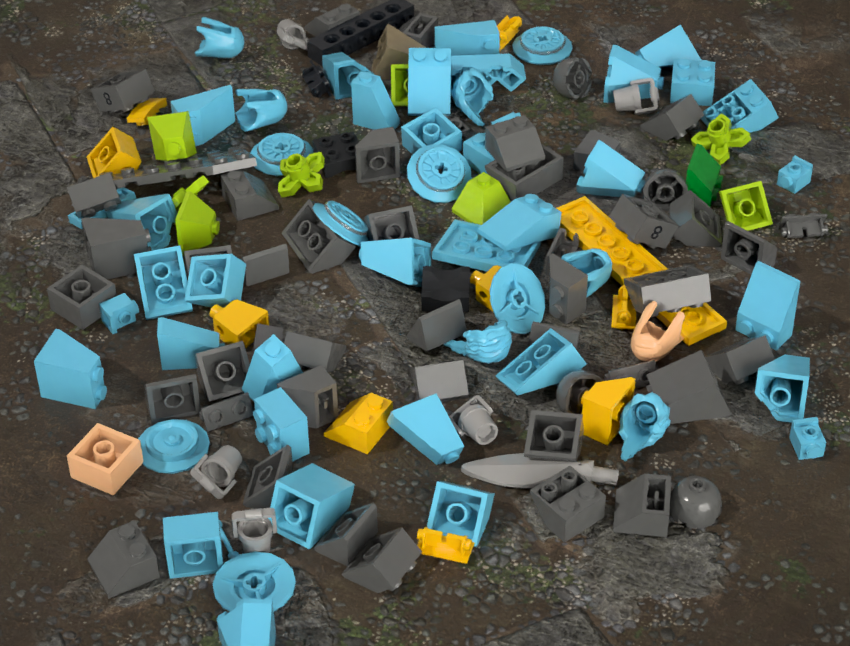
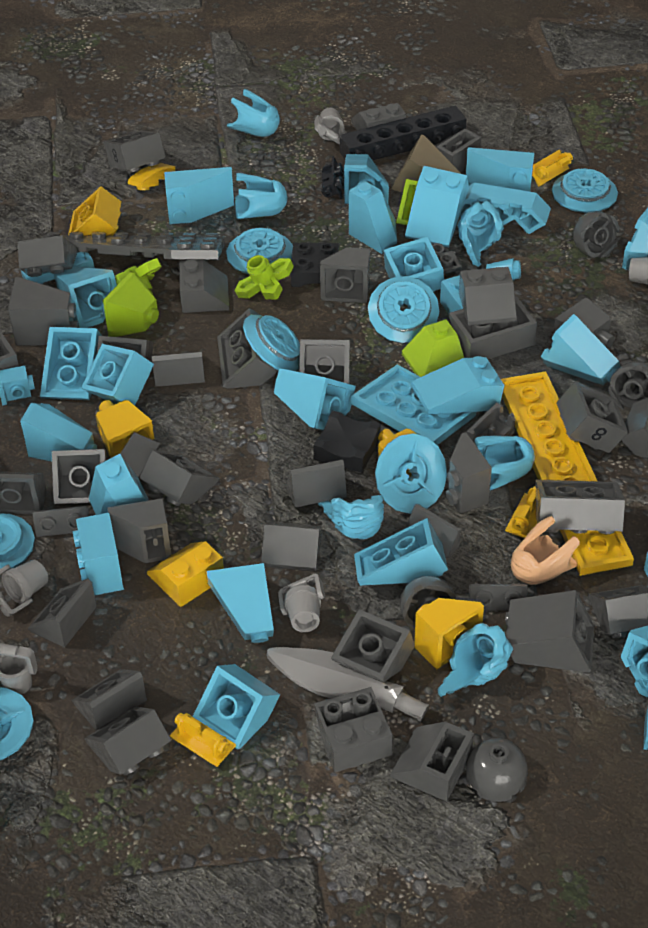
camera: 20 degrees right, 5 degrees up
lime slope [147,111,197,161] -> none
medium azure slope [268,463,355,549] -> none

